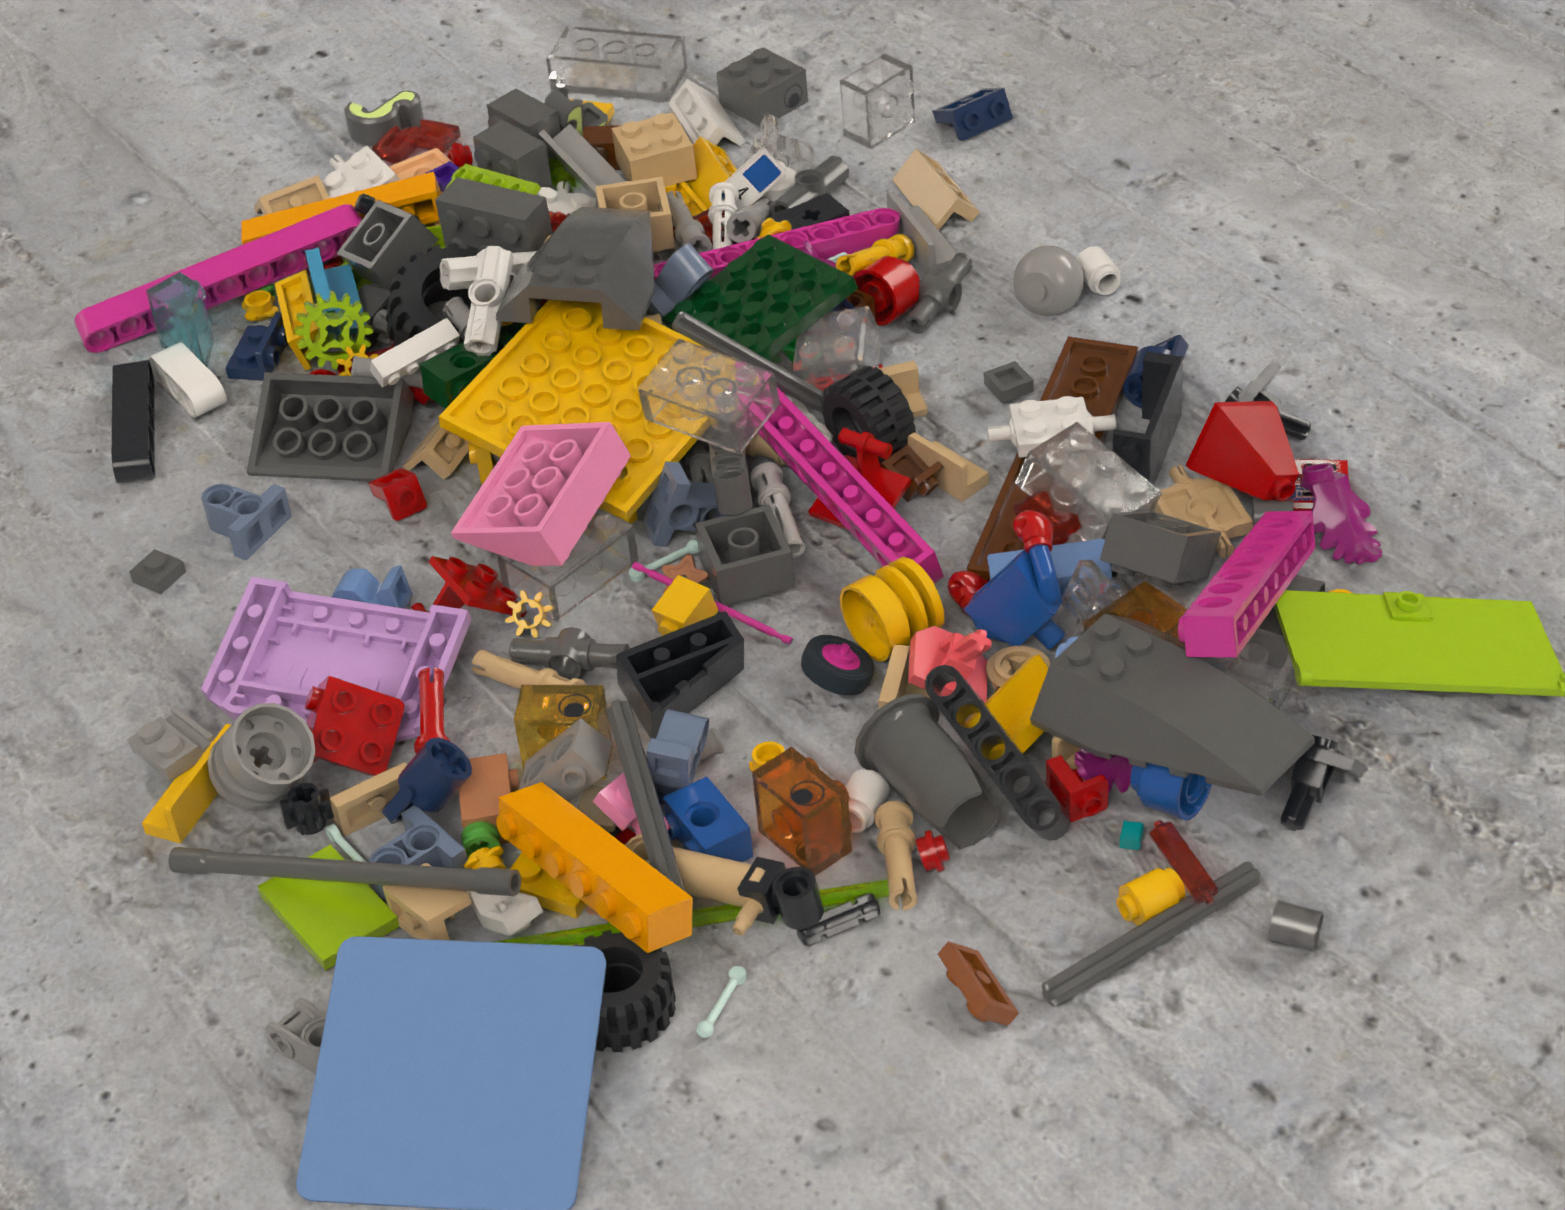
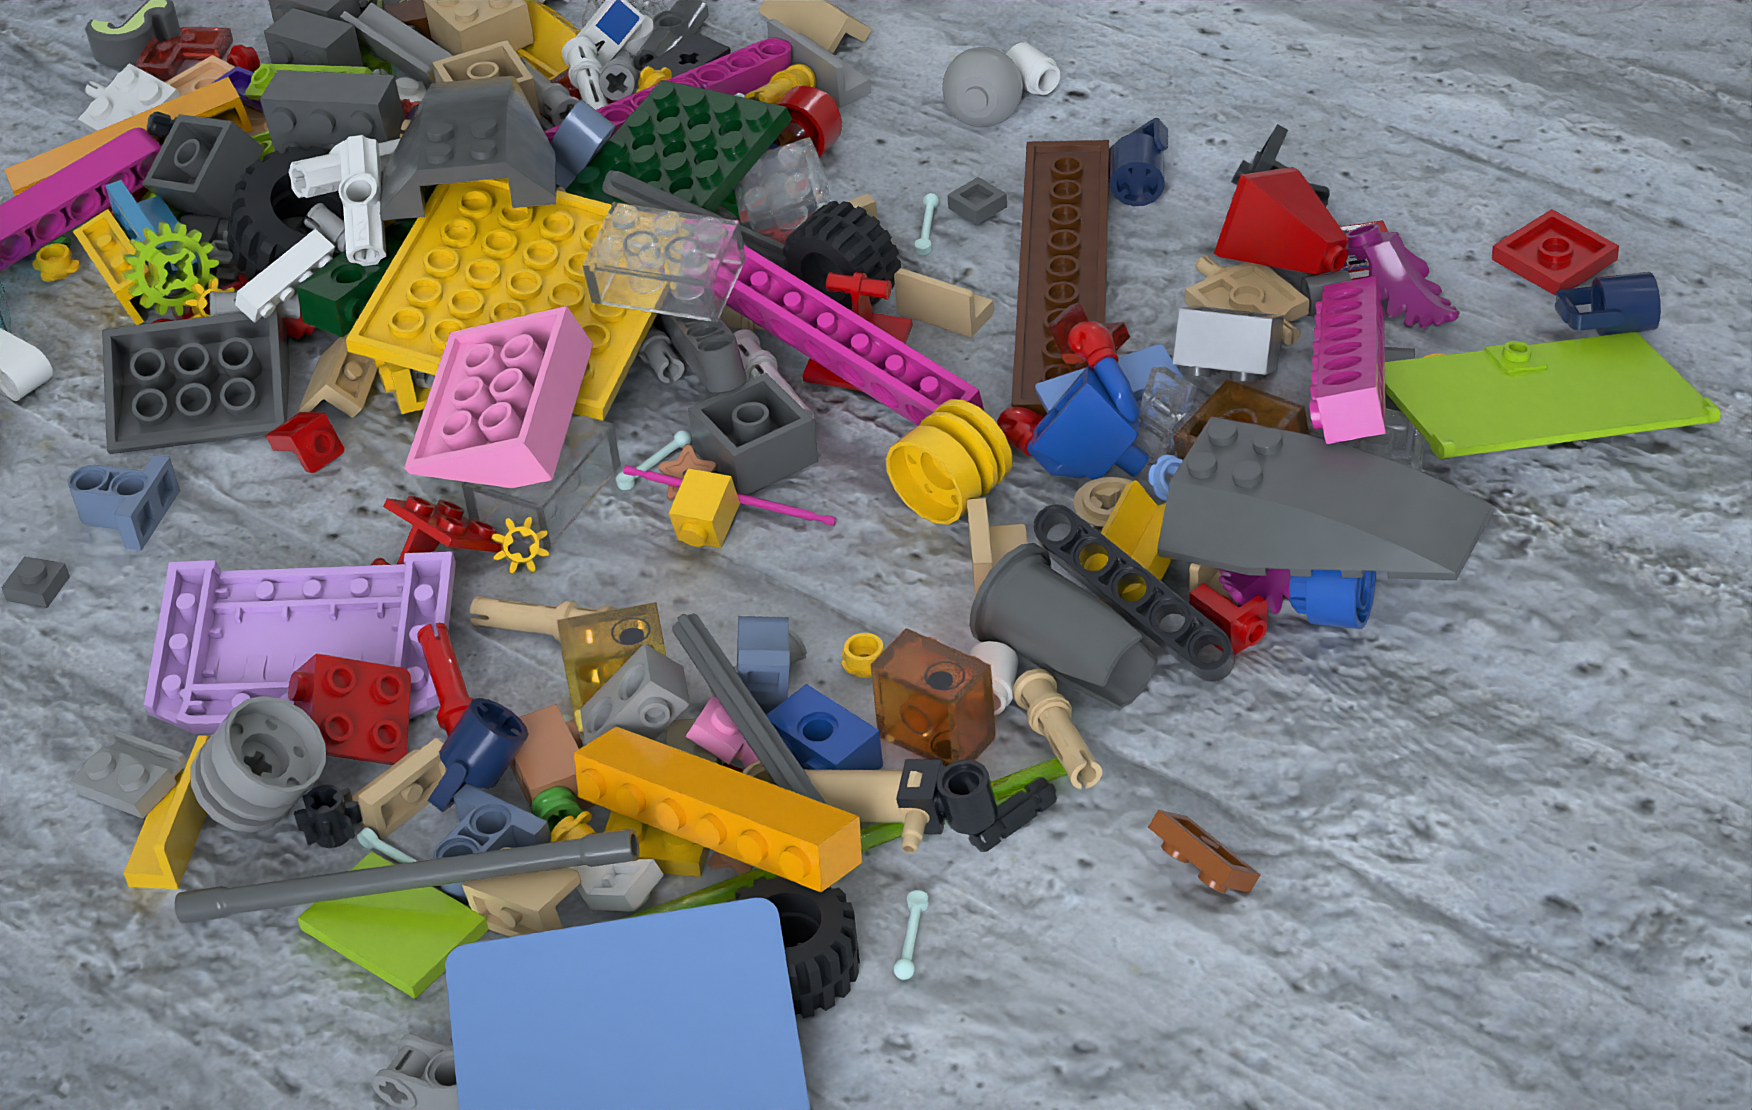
camera: 15 degrees left, 0 degrees up
dark blue bracket [225,312,289,381] -> none
tan panel [254,175,329,215] -> none
medium blue leg [332,565,412,609] -> none
dark grey pin [509,627,629,680] -> none
black wedge [616,611,744,739] -> none
sand blue tile [642,461,726,546] -> none
black wheel [801,635,874,695] -> none
reddish brown bracket [880,445,944,503] -> none
dark grey pin [906,252,973,334] -> none
coral piece [908,626,992,703] -> none
red plate [915,829,950,873] -> none
white plate [987,396,1116,457] -> none
clear brick [1015,422,1162,541] -> none
dark grey axle [1041,862,1260,1006] -> none
black panel [1112,351,1183,499] -> none
yellow brick [1116,867,1186,926] -> none
teal piece [1120,820,1145,850] -> none
clear red axle [1149,820,1219,905] -> none
flat silver beam [1268,900,1324,951] -> none
black piece [1280,735,1365,831] -> none
none -> light aqua hinge [915,193,939,255]
none -> red plate [1492,209,1619,296]
none -> dark blue piece [1554,272,1661,336]

